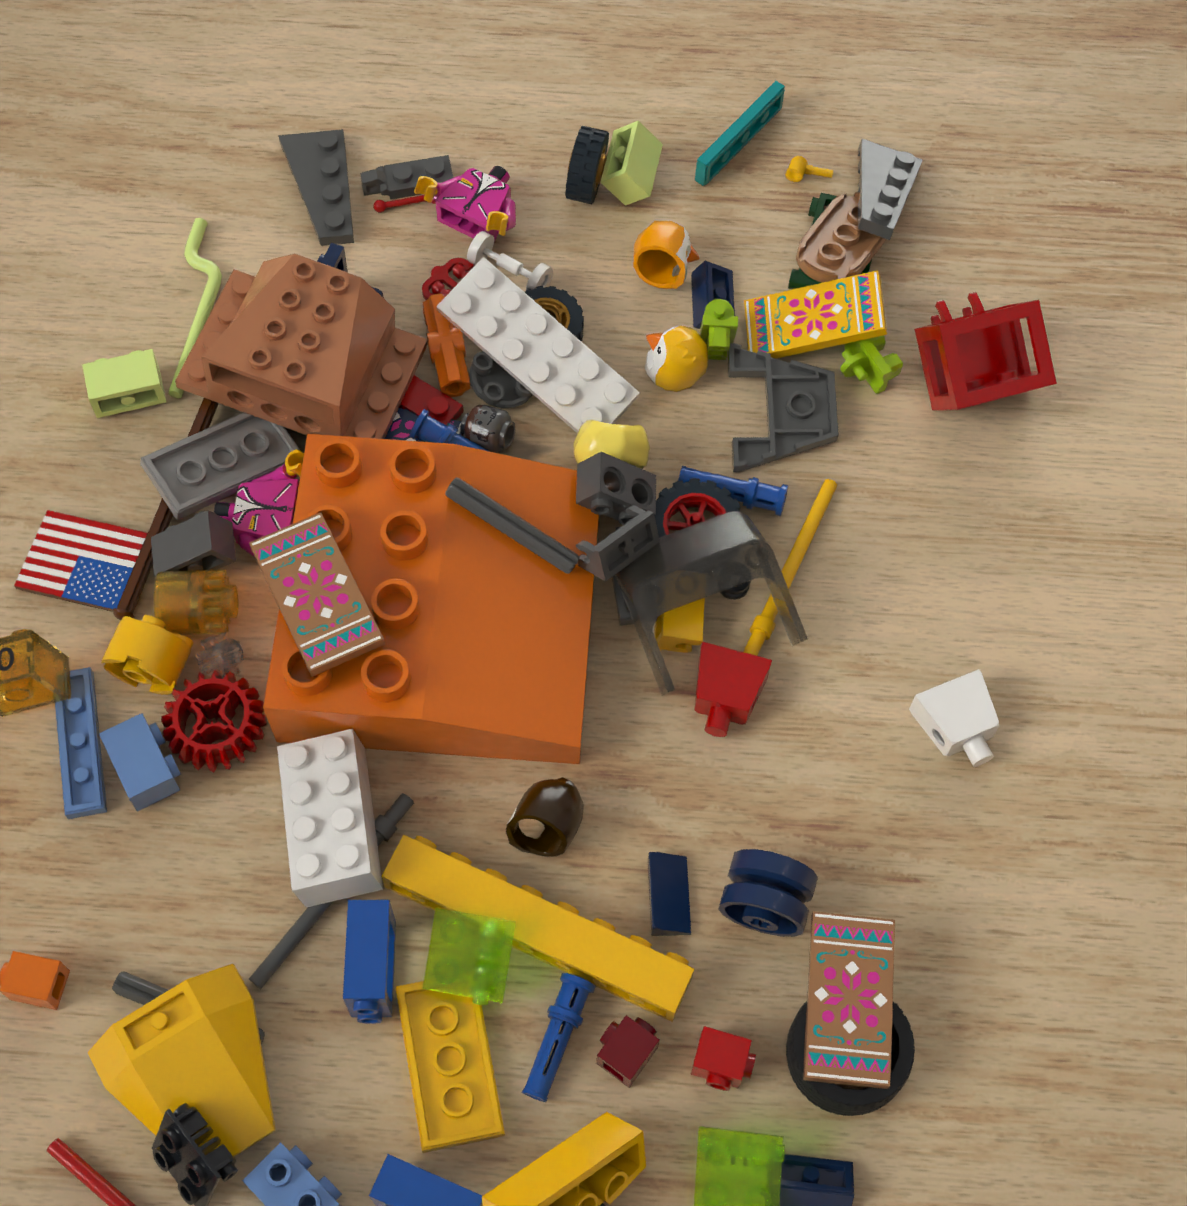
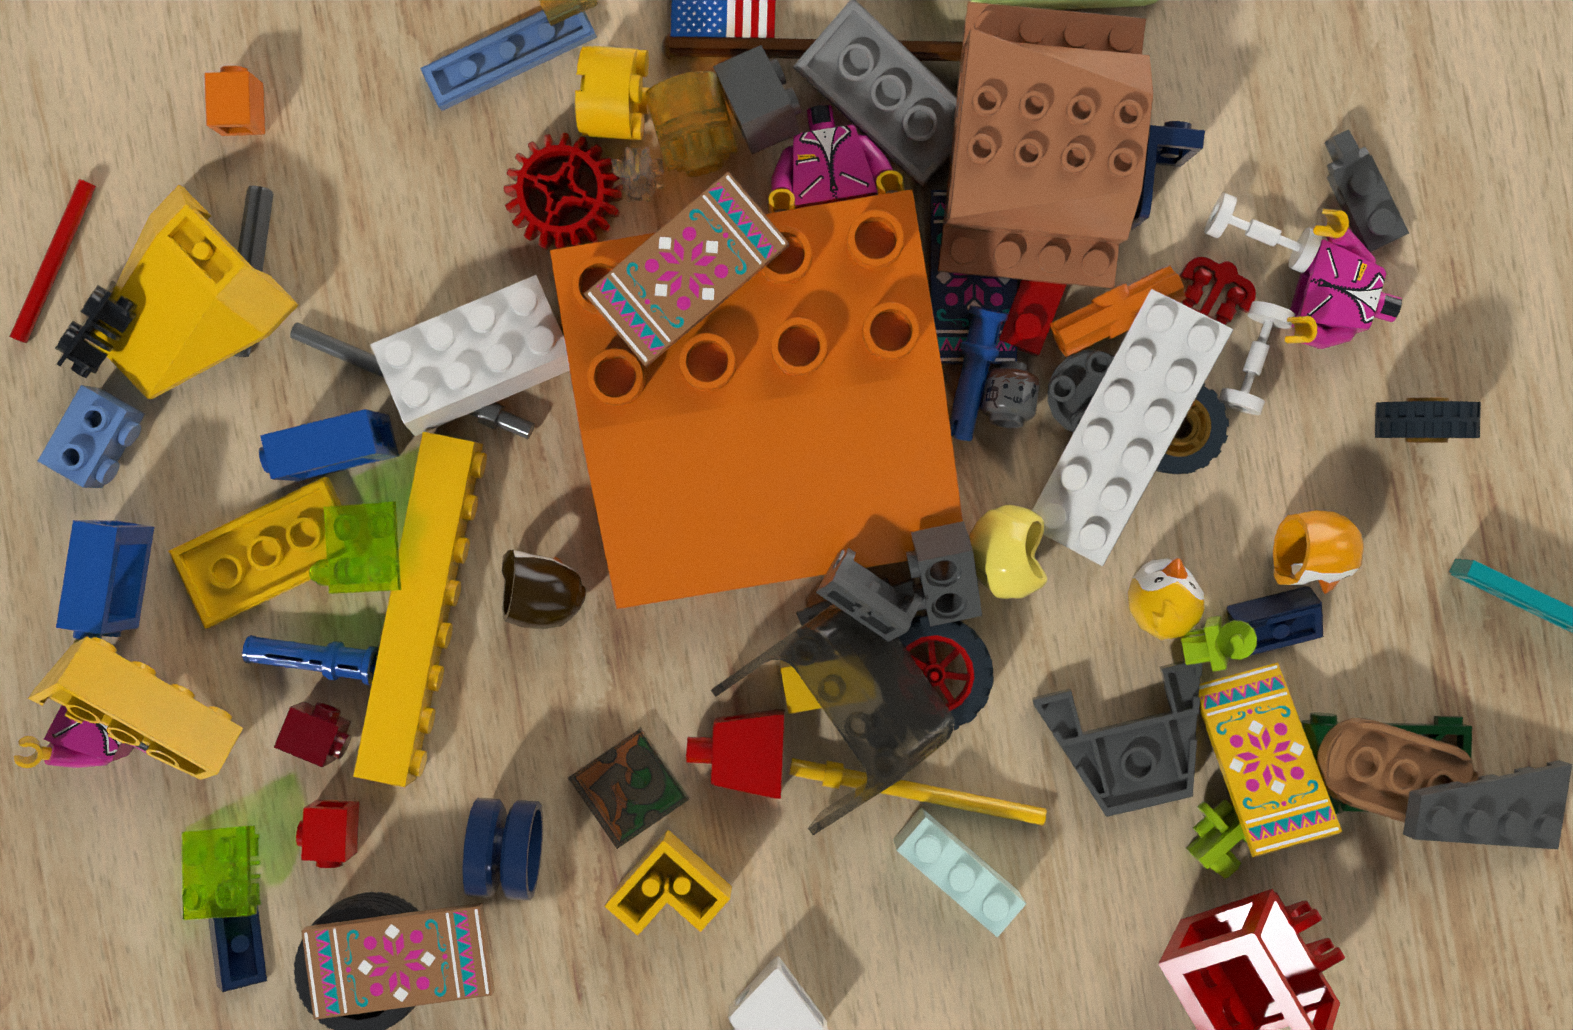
camera: 80 degrees right, 25 degrees up
medium blue brick [99,713,181,812] -> none
dark grey wing [278,129,354,246] -> none
red hinge [373,195,436,213] -> none
dark grey axle [445,477,579,574] -> none
yellowish green brick [600,121,663,206] -> none
dark blue slope [648,852,691,936] -> none
blue pin [678,466,788,516] -> none
yellow hand [785,156,833,182] -> none
none -> clear smoke tile [568,727,689,849]
none -> yellow brick [604,829,732,936]
none -> light aqua brick [893,807,1026,938]
none -> white wheel [1204,192,1322,273]

